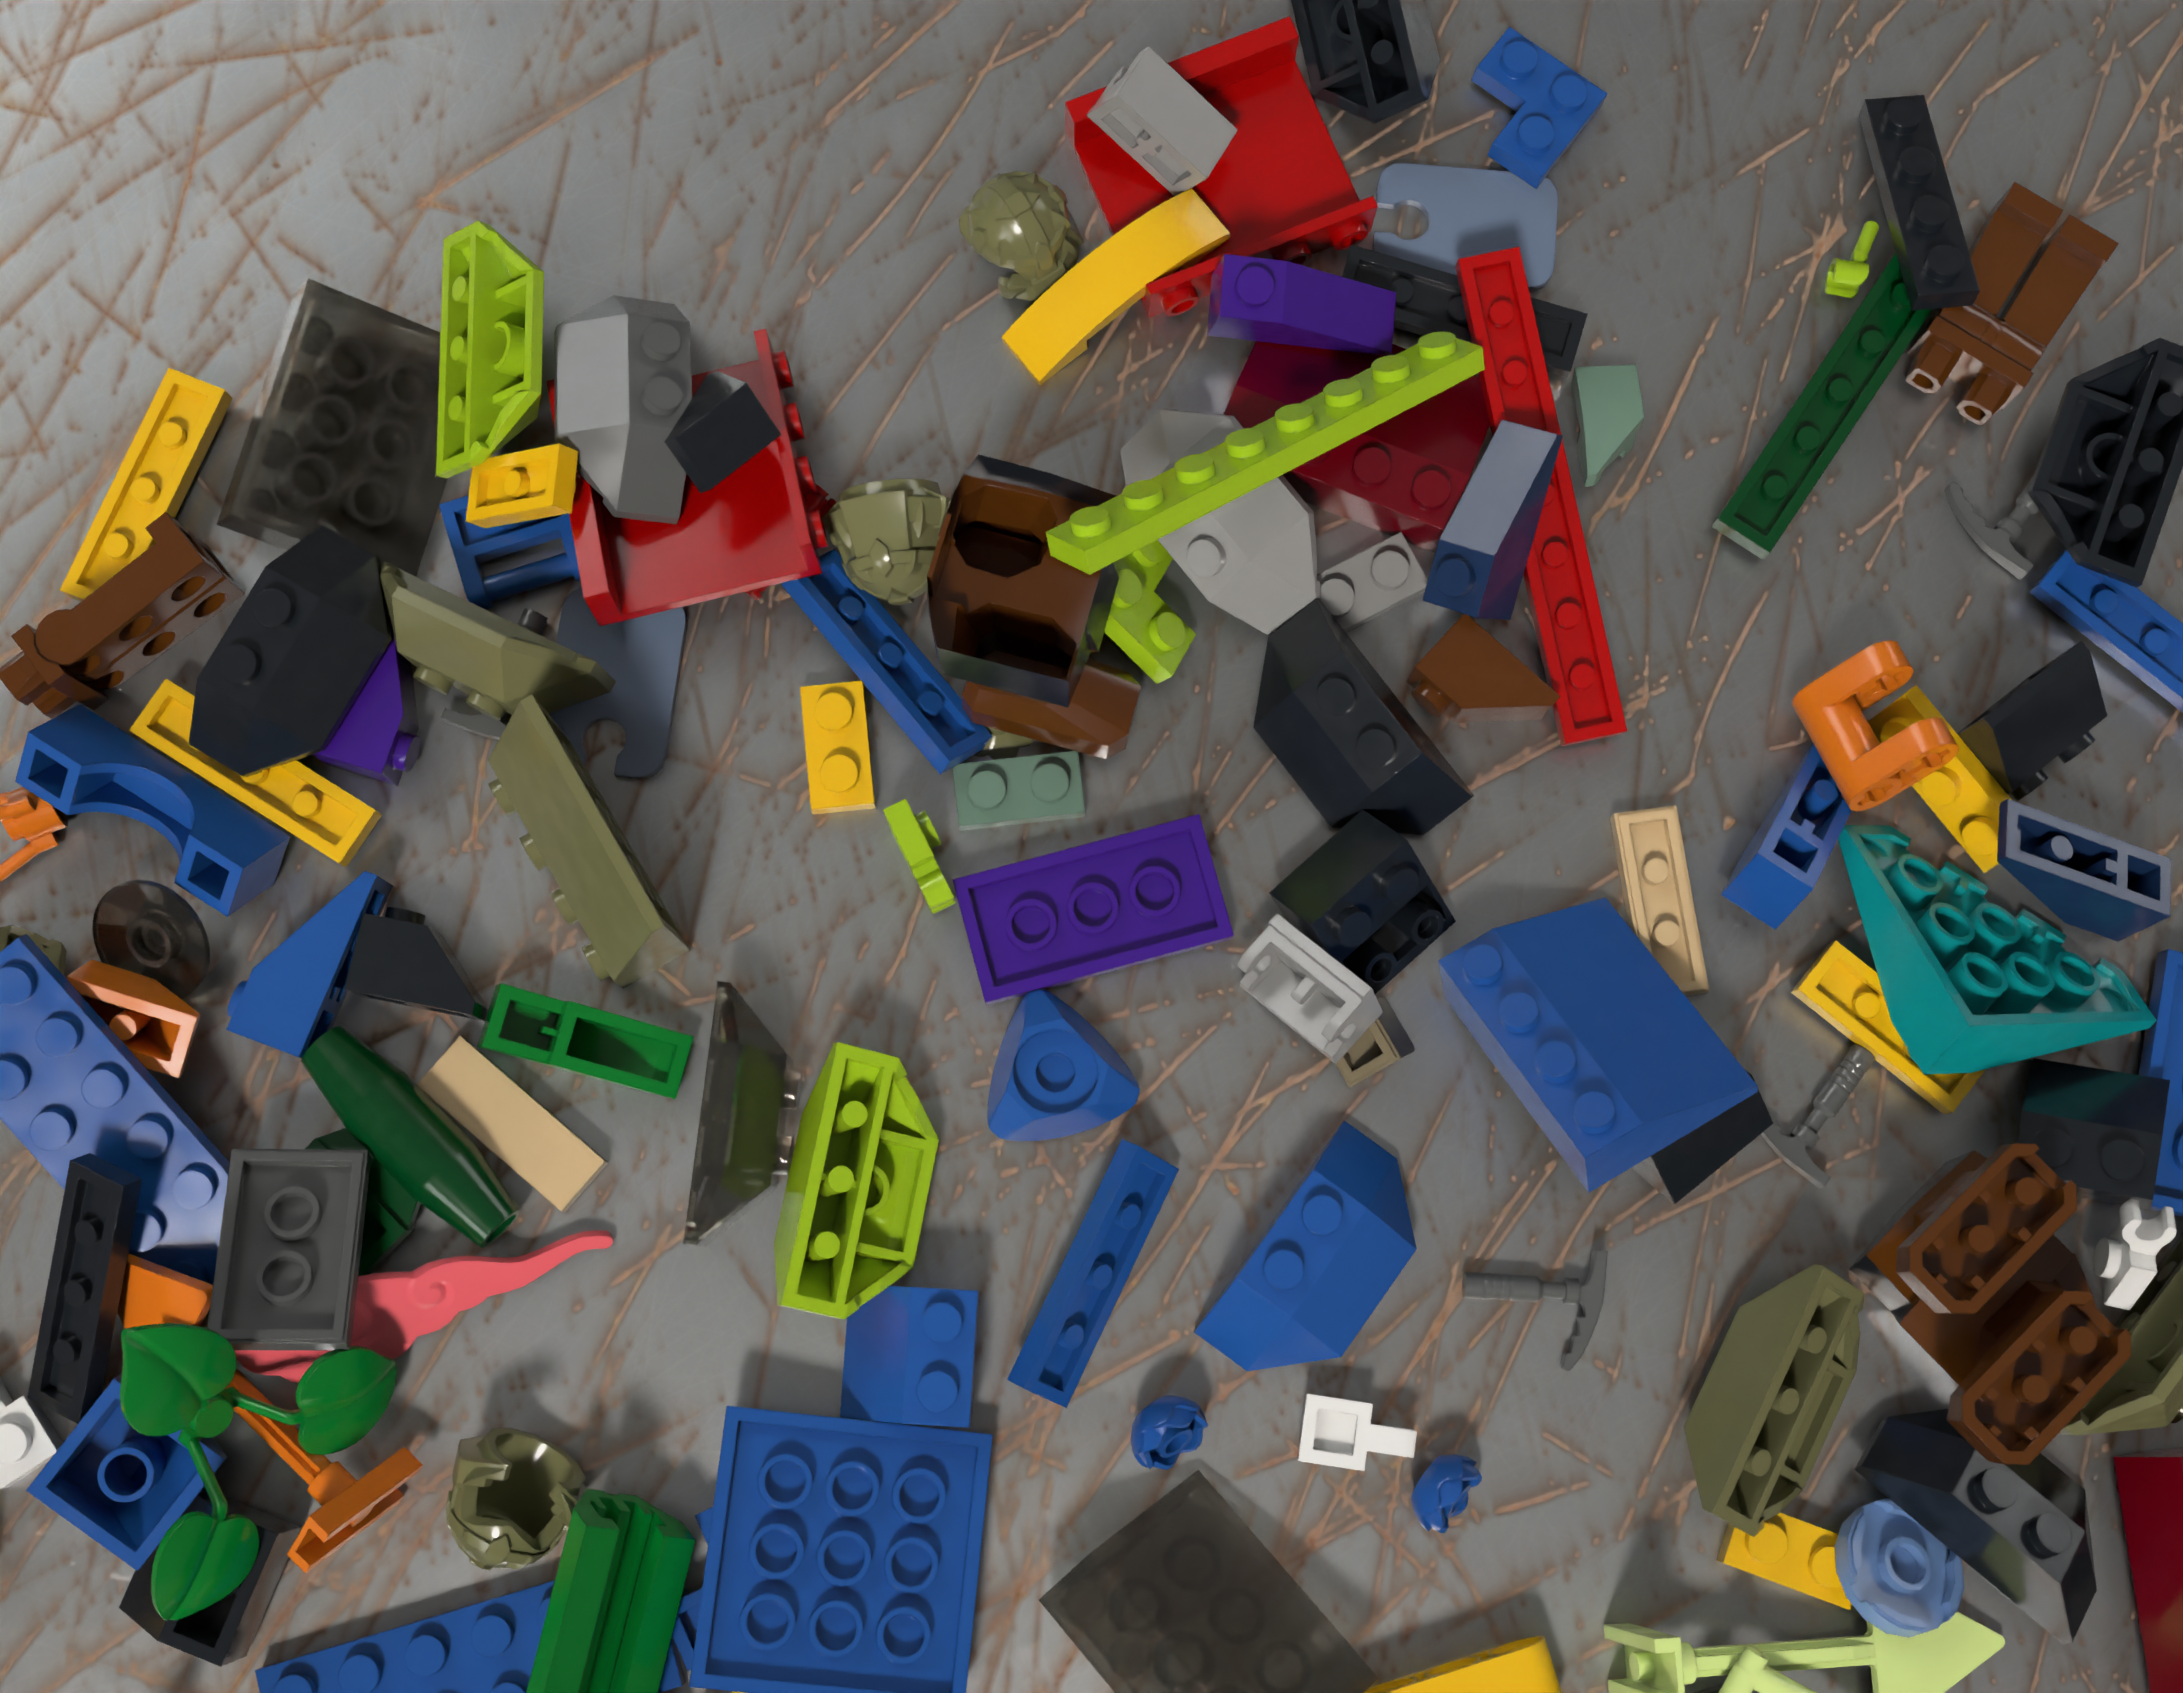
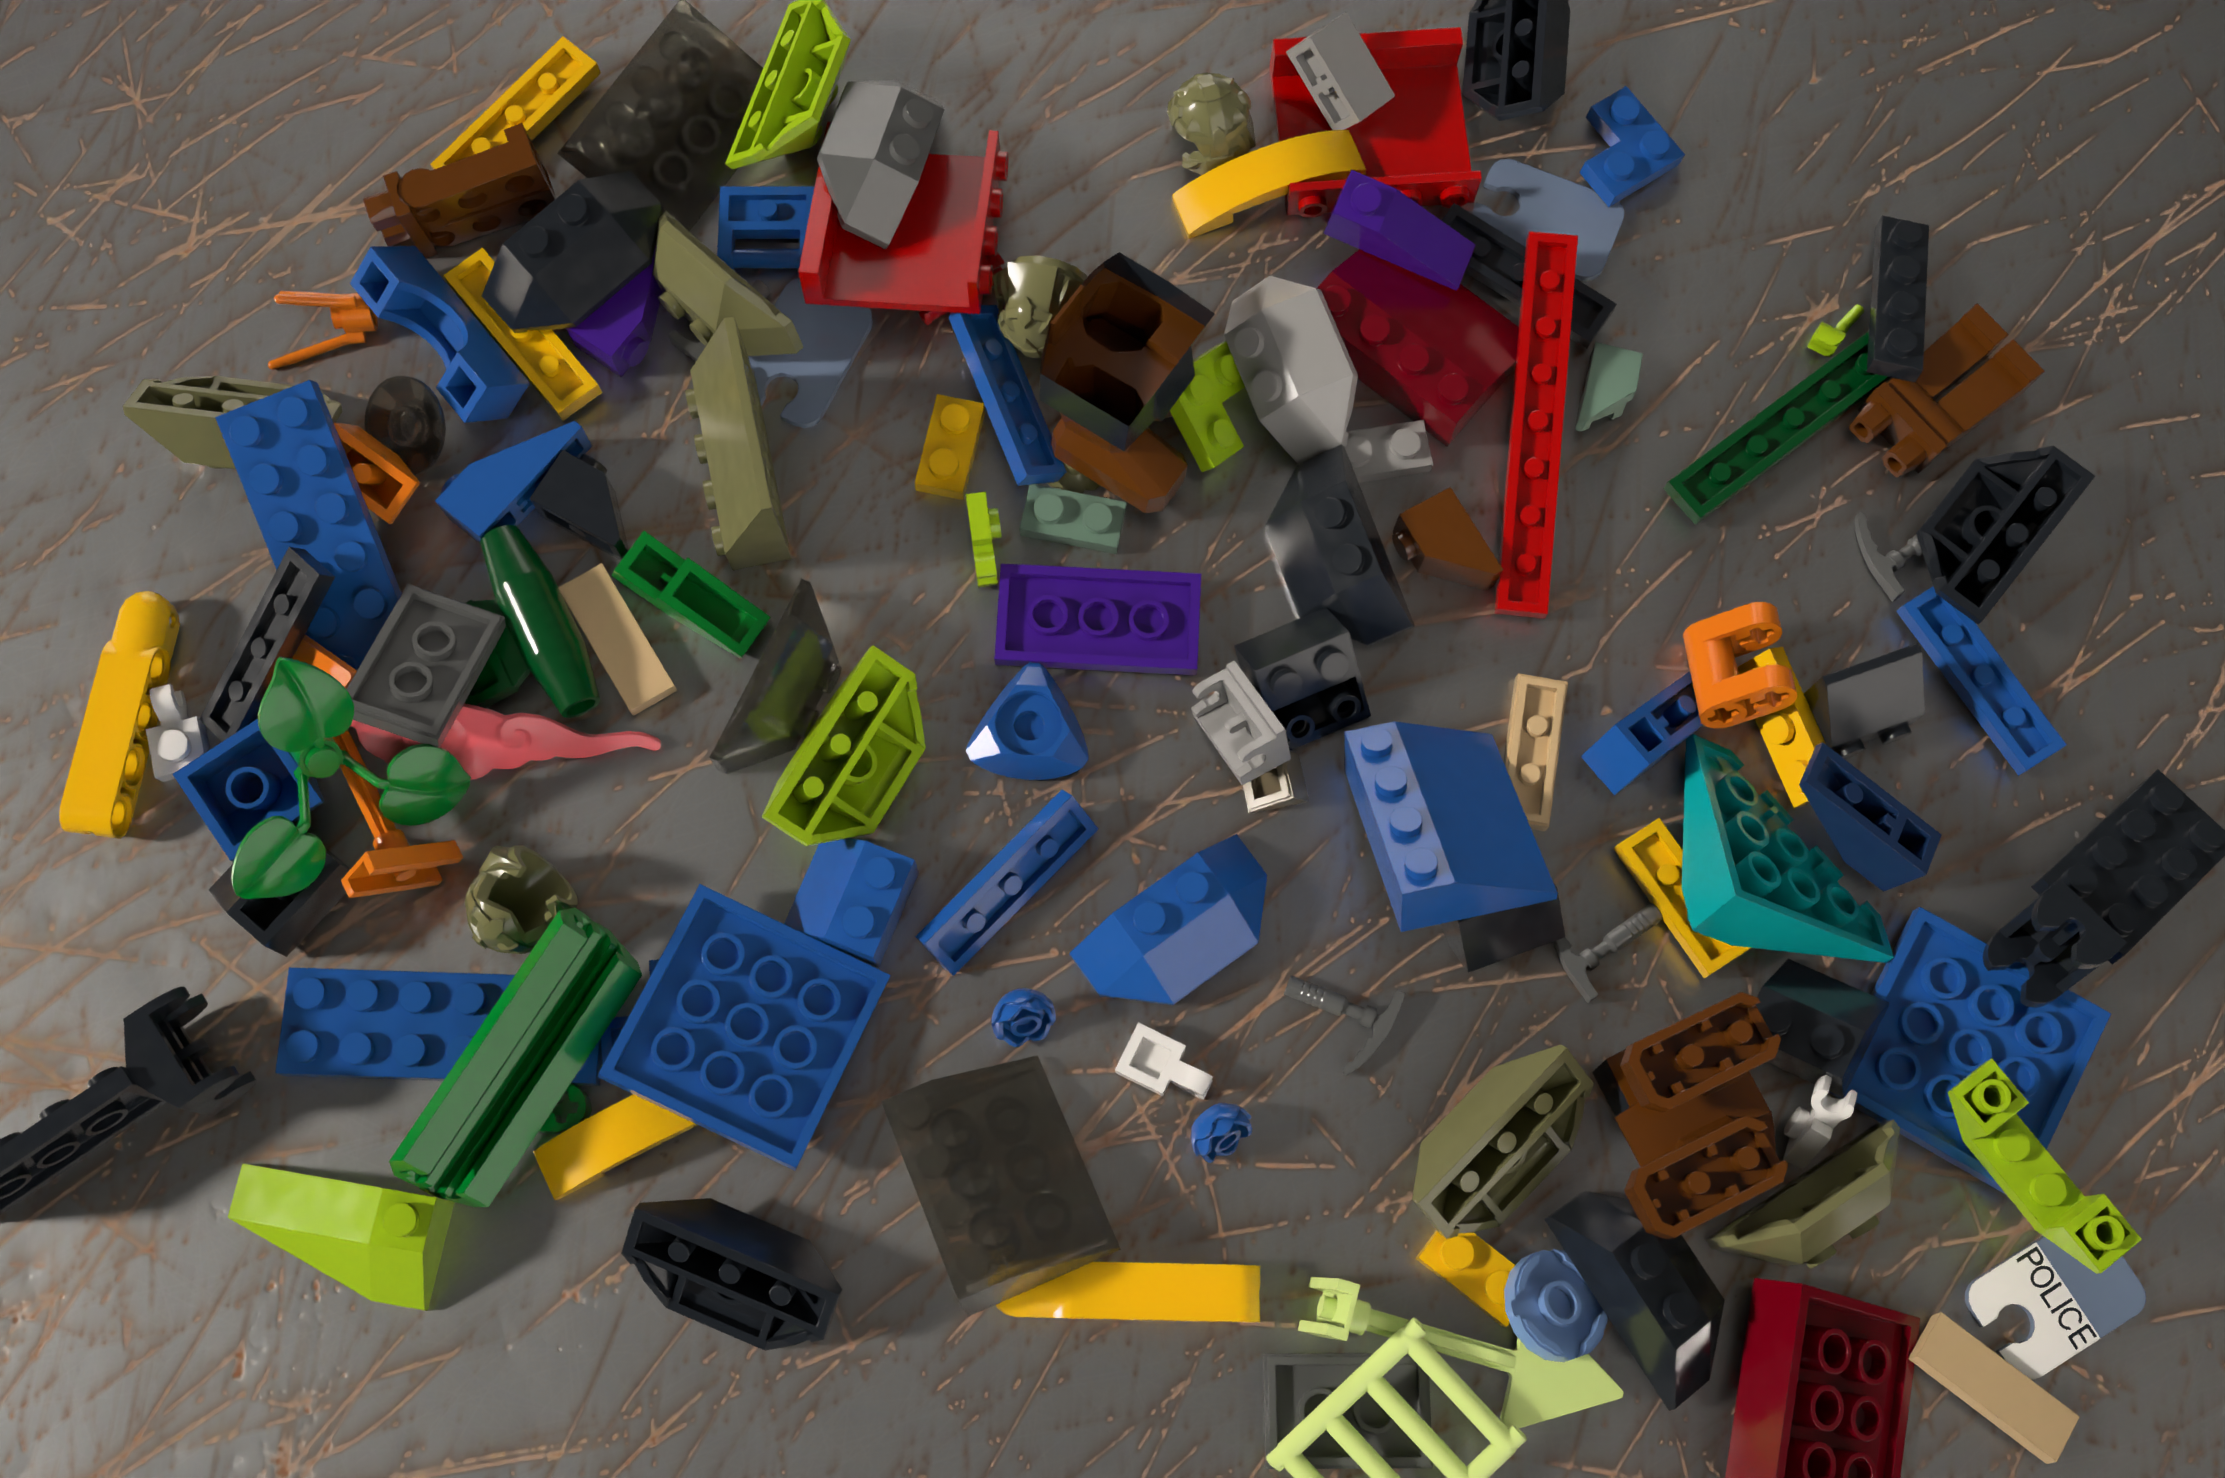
camera: 20 degrees right, 5 degrees down
yellow plate [466,443,579,528] -> none
black slope [665,371,782,493] -> none
lime plate [1046,331,1485,575] -> none
dark blue slope [1422,420,1563,620] -> none

